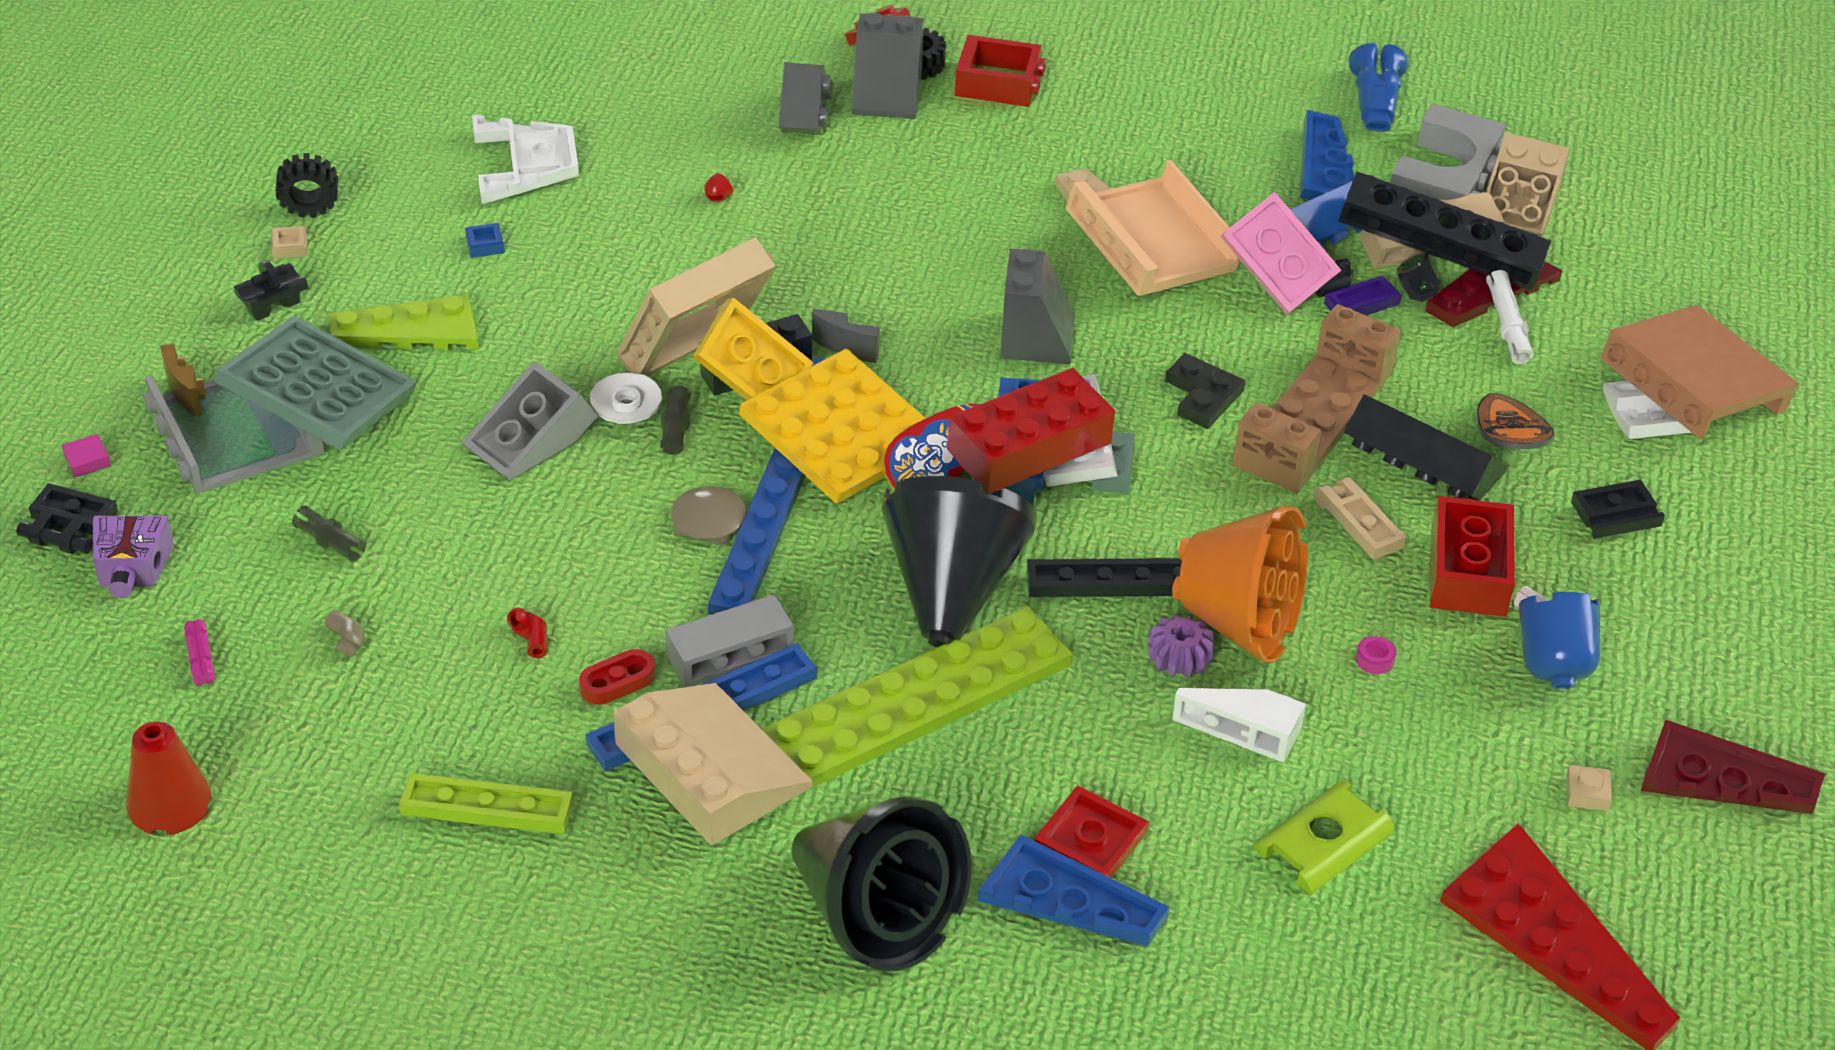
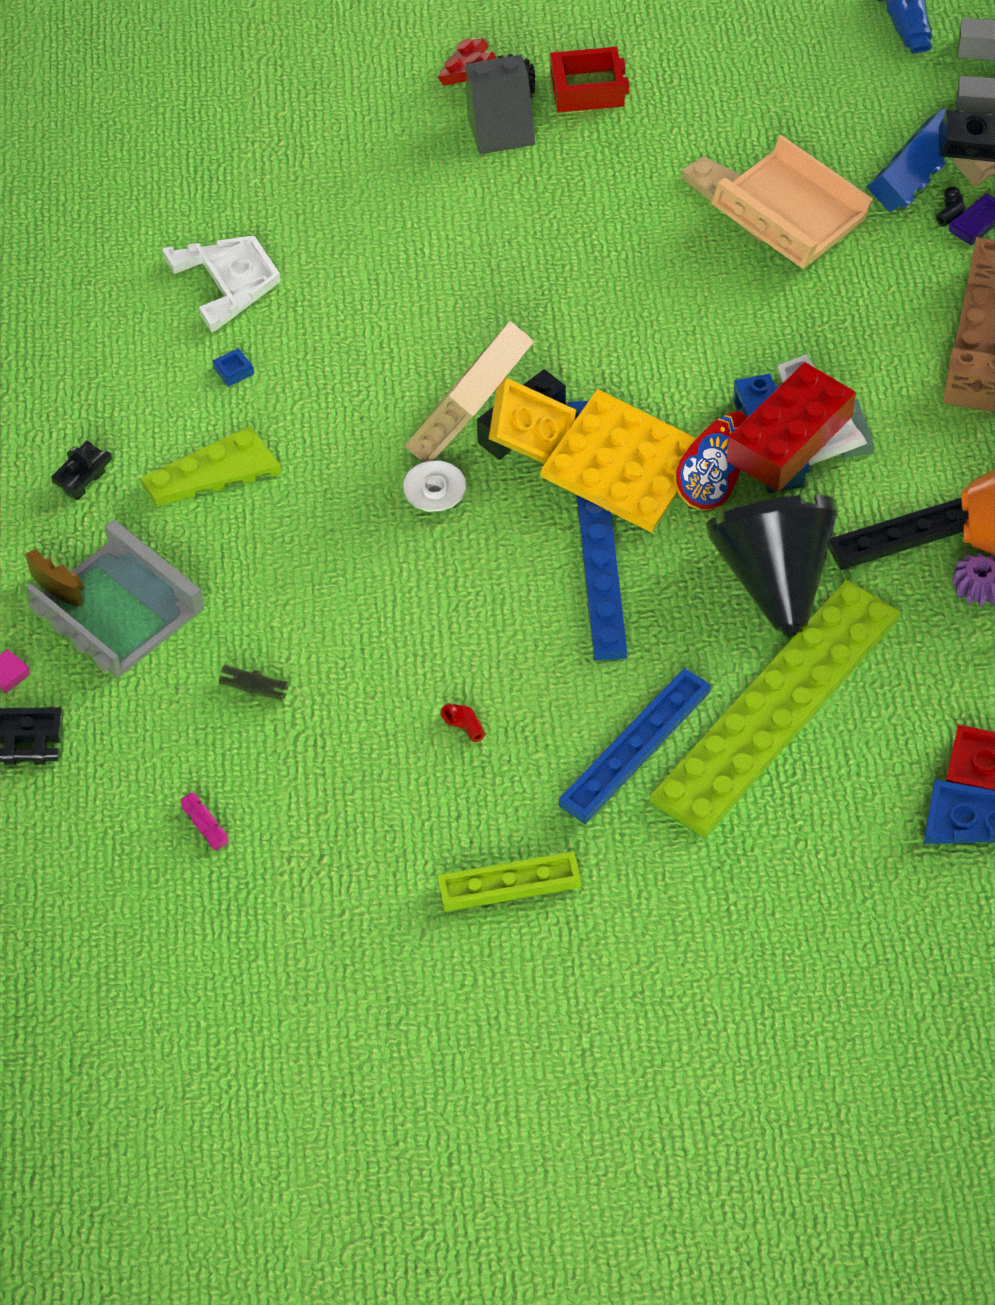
camera: 15 degrees left, 10 degrees up
medium lavender torso [93,516,174,598] -> none
red cone [126,721,212,835] -> none
sand green plate [214,316,417,450] -> none
tan tile [272,226,308,259] -> none
black tyre [275,153,338,218] -> none
dark tan arm [325,610,365,657] -> none
light grey slope [461,361,599,481] -> none
red plate [579,649,655,704] -> none
tan slope [613,683,813,846] -> none
clear smoke pin [660,386,691,455] -> none
light grey brick [665,594,794,687] -> none
dark tan dish [671,486,746,545] -> none
red hinge [704,173,733,203] -> none
dark grey brick [779,62,833,135] -> none
black cone [791,796,972,971] -> none
dark grey slope [812,308,880,363] -> none
dark grey slope [1000,249,1075,364] -> none
pearl dark grey plate [1165,353,1246,429] -> none
bright pink plate [1221,192,1341,315] -> none
blue wing [1300,110,1355,200] -> none

